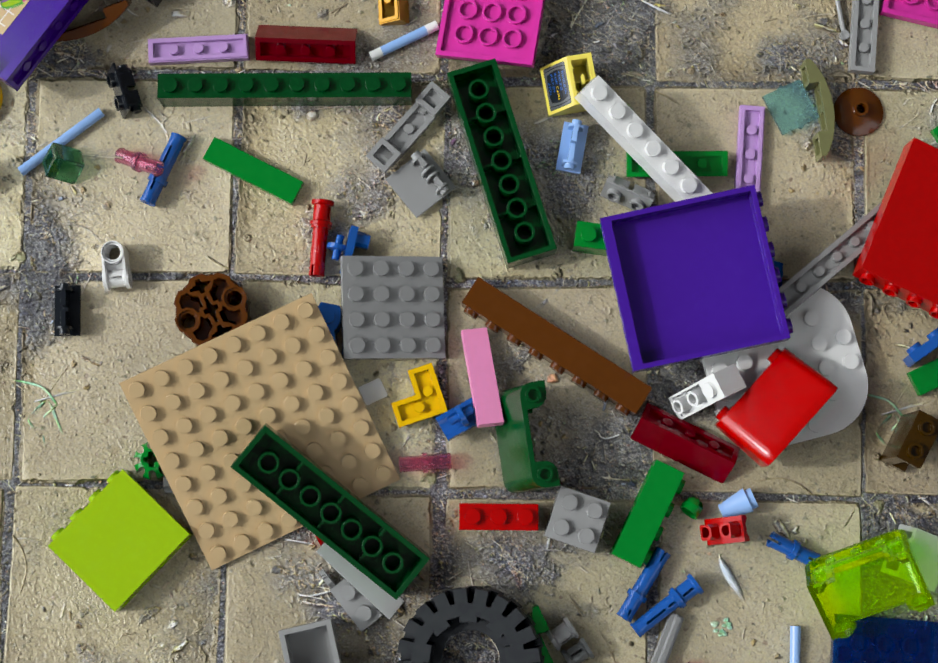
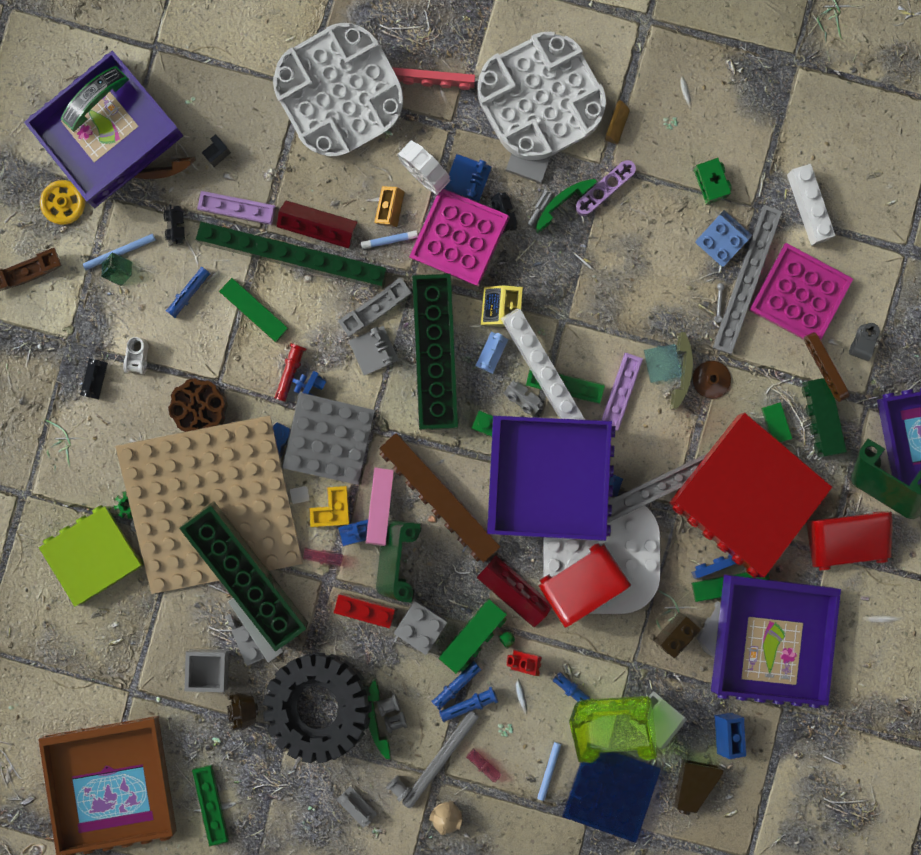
camera: 20 degrees right, 5 degrees up
clear pink pin [114,148,164,177] -> none
white slope [668,364,746,419] -> none
light blue cone [718,488,759,517] -> none

